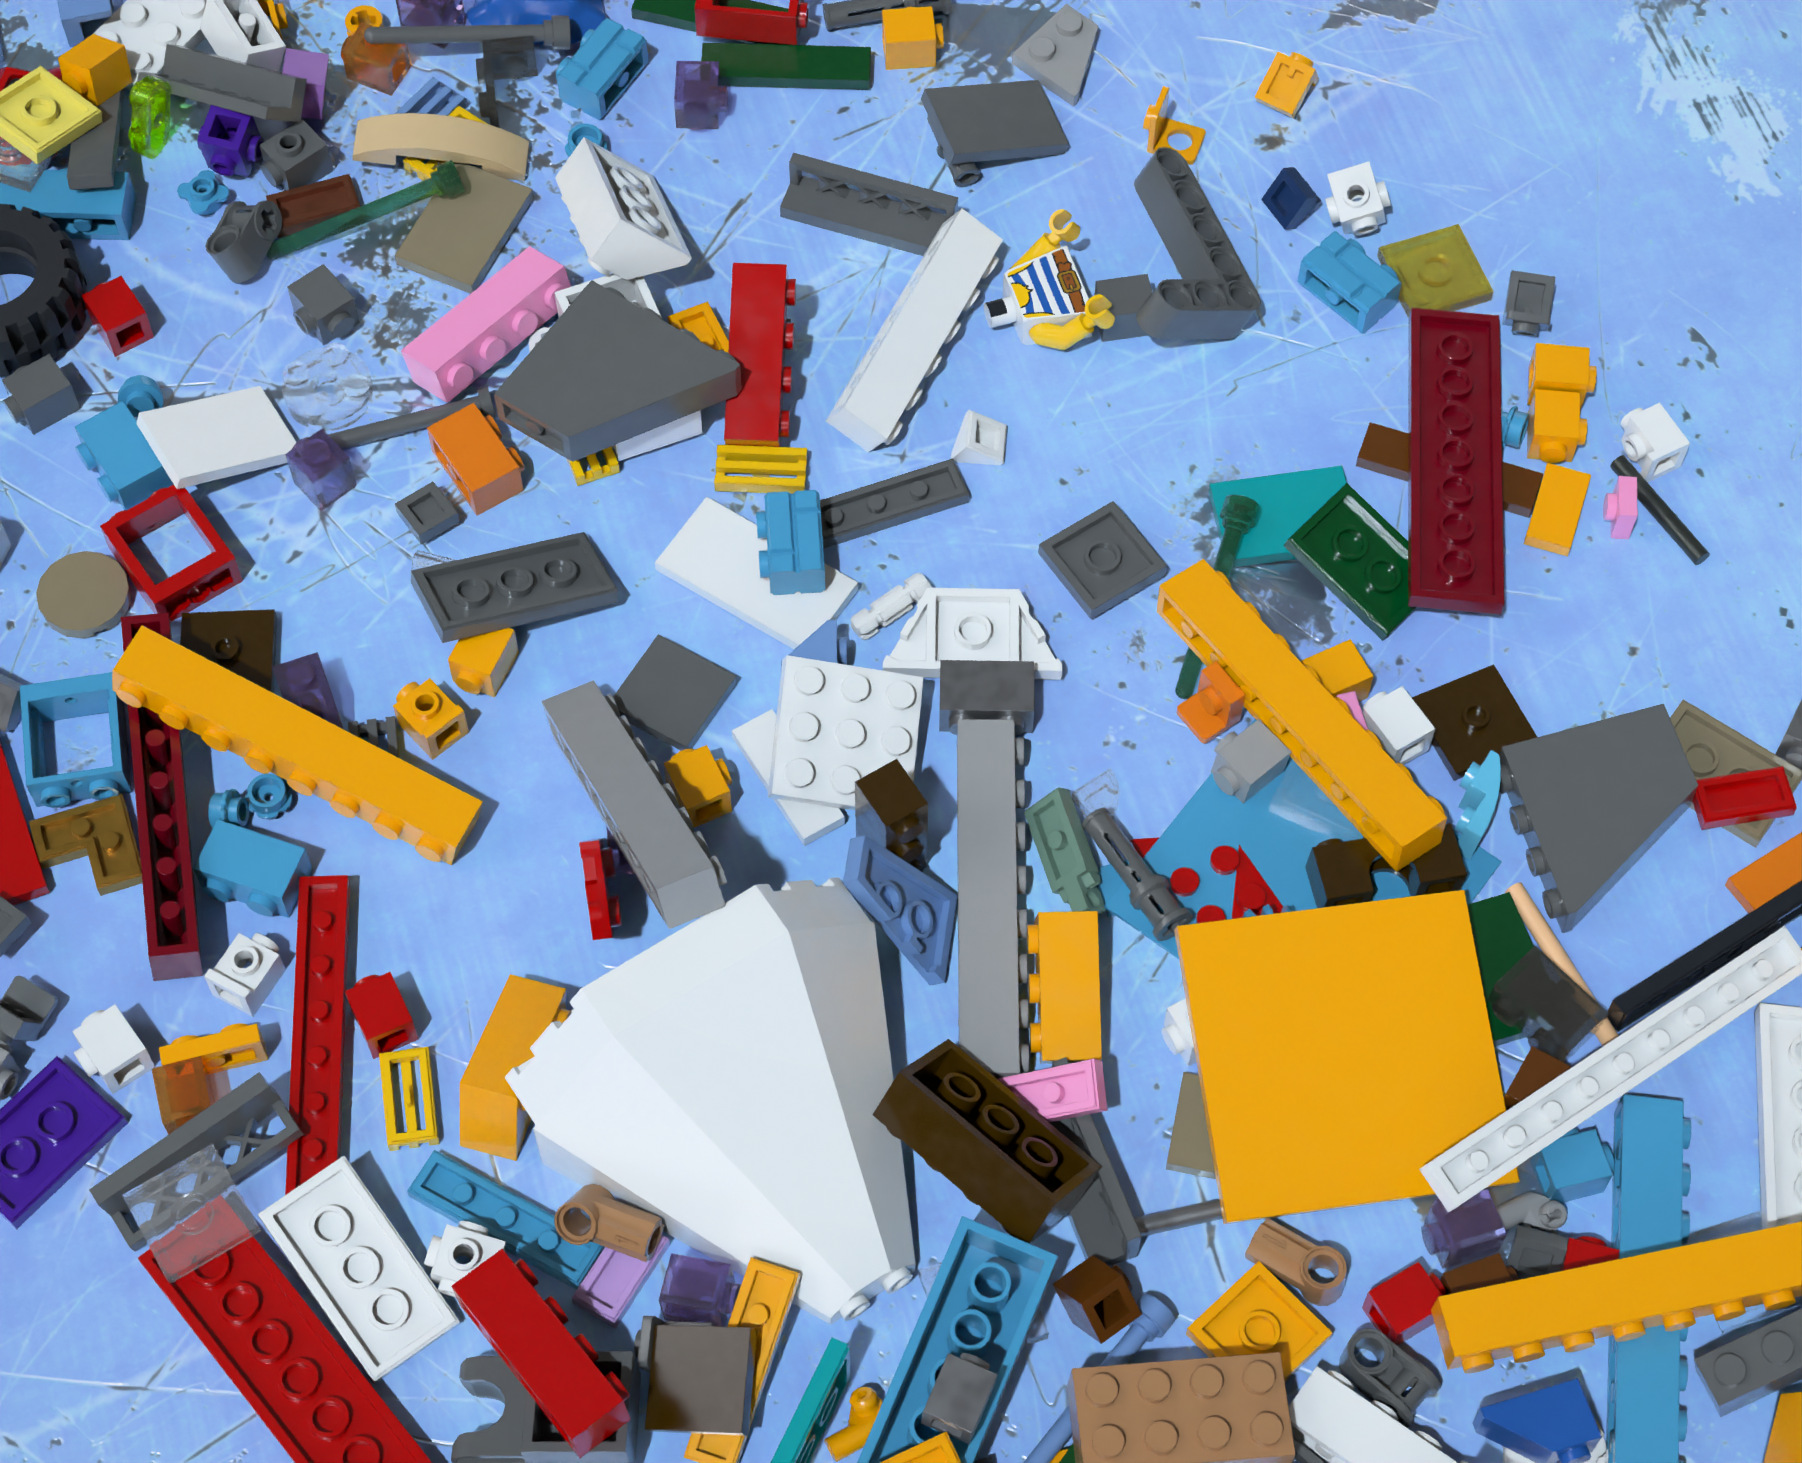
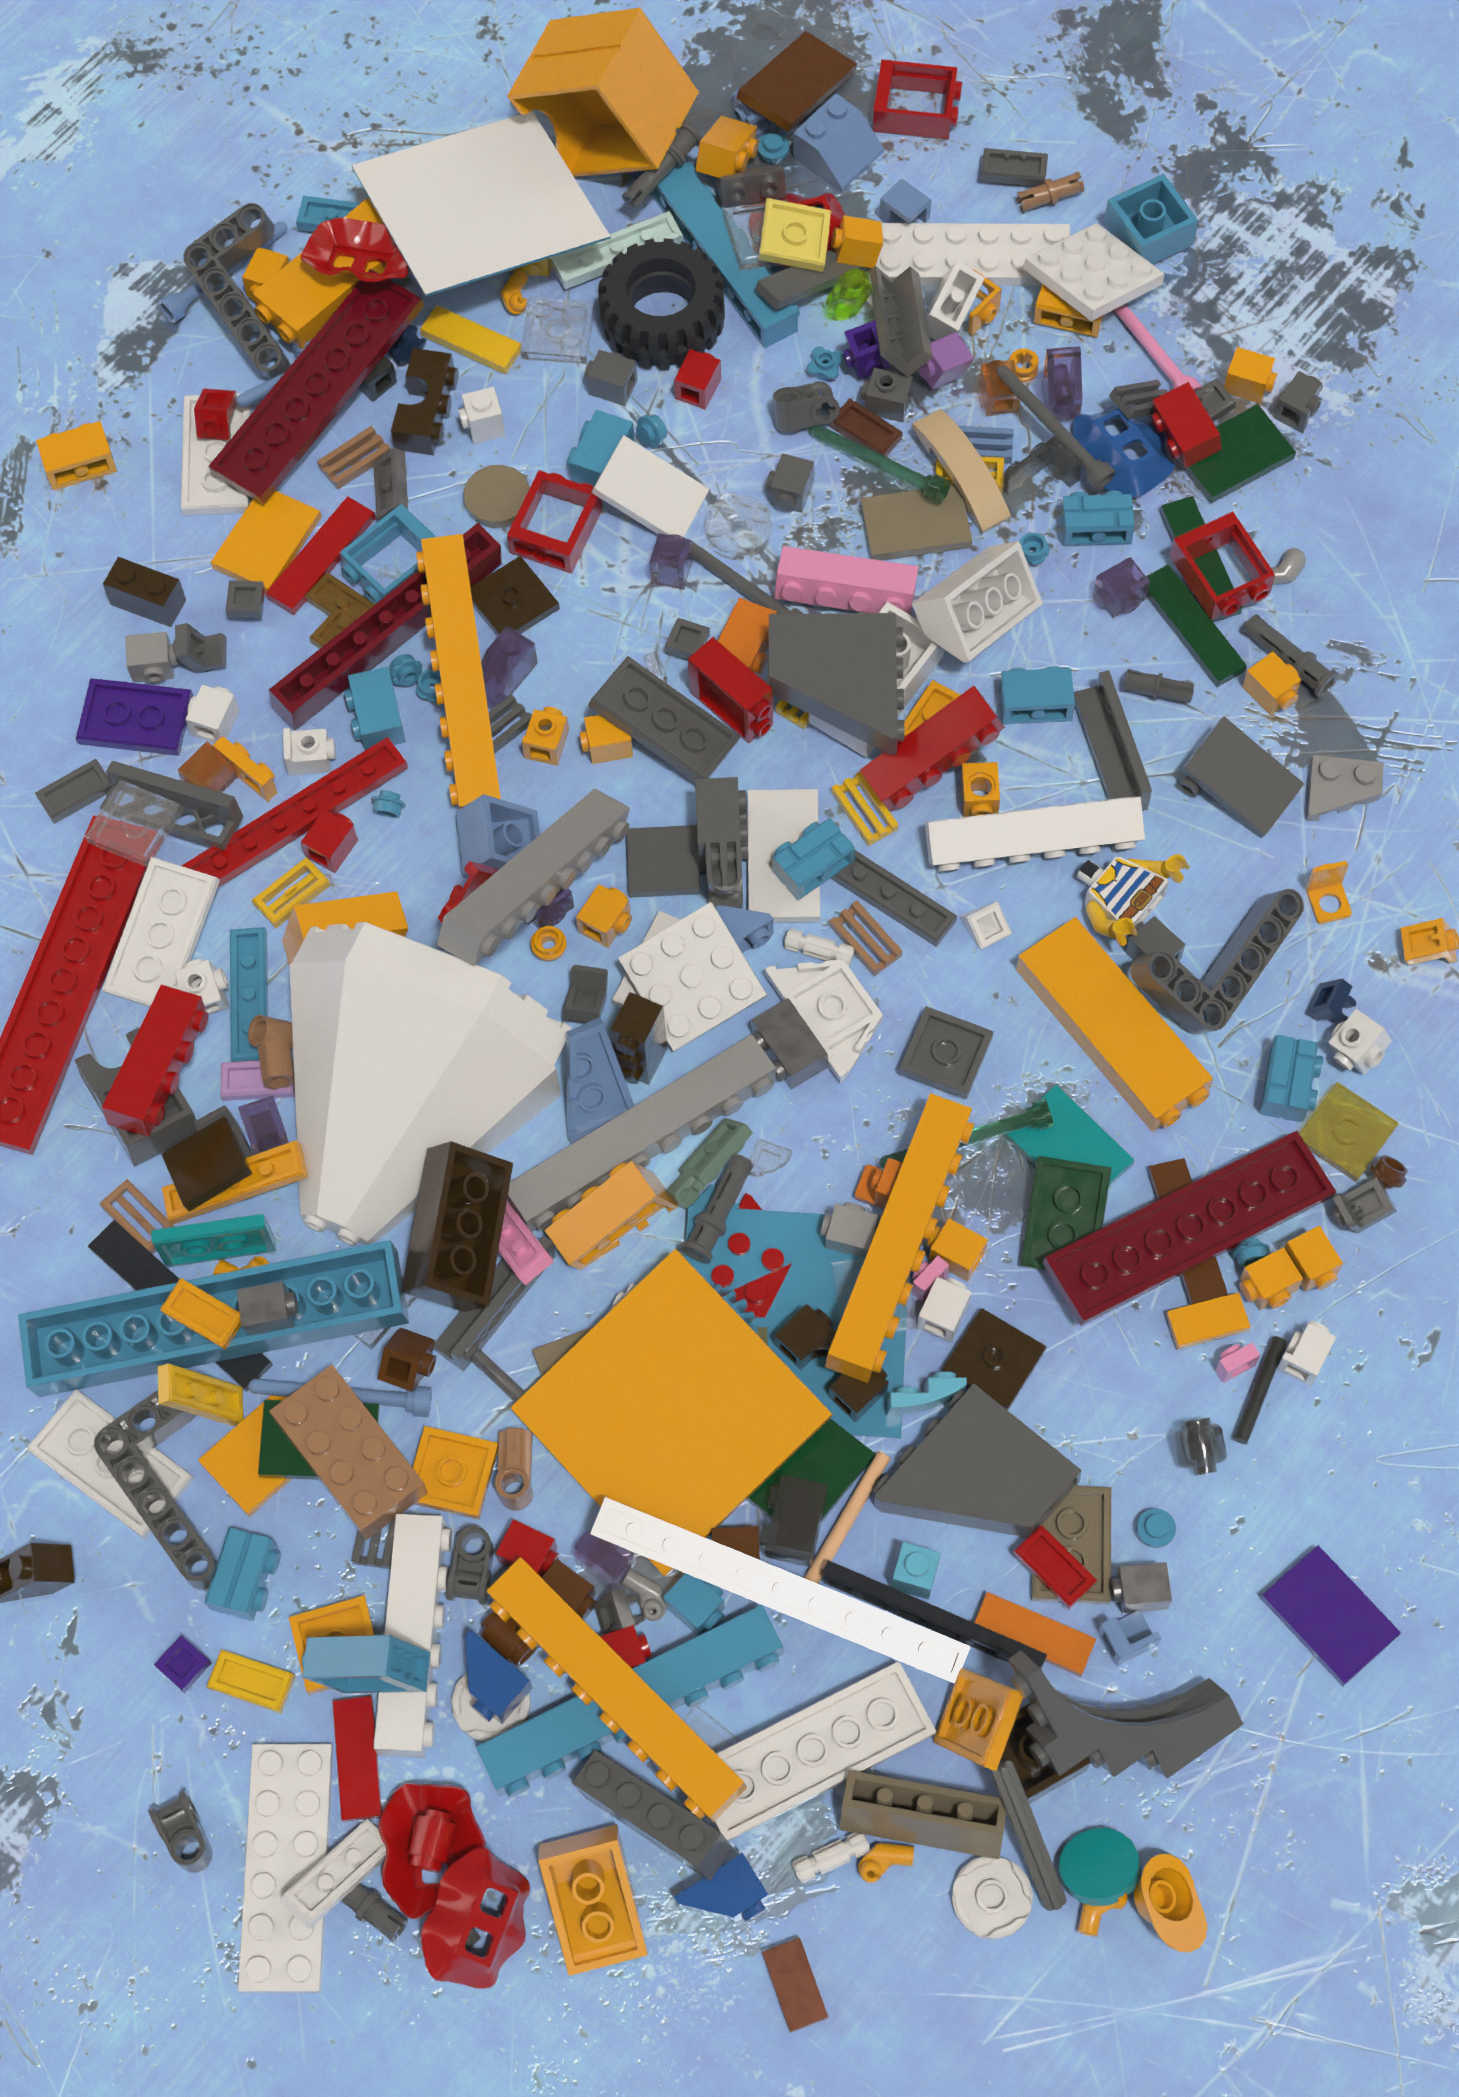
camera: 60 degrees right, 5 degrees up
none -> dark grey tile [35,759,113,824]
none -> dark azure plate [371,790,406,818]
none -> medium blue slope [456,794,540,876]
none -> reddish brown brick [481,1611,539,1667]
none -> dark grey bracket [563,965,608,1023]
none -> red window [688,637,773,744]
none -> dark grey brick [695,777,749,909]
none -> medium nougat tile [829,900,902,977]
none -> medium azure brick [892,1542,941,1600]
none -> light orange brick [961,762,1000,817]
none -> dark azure brick [999,666,1075,725]
none -> light orange brick [1016,917,1213,1132]
none -> dark grey axle [1123,668,1194,703]
none -> dark azure plate [1137,1508,1176,1548]
none -> clear smoke head [1173,1417,1227,1476]
none -> reddish brown plate [1370,1155,1408,1189]

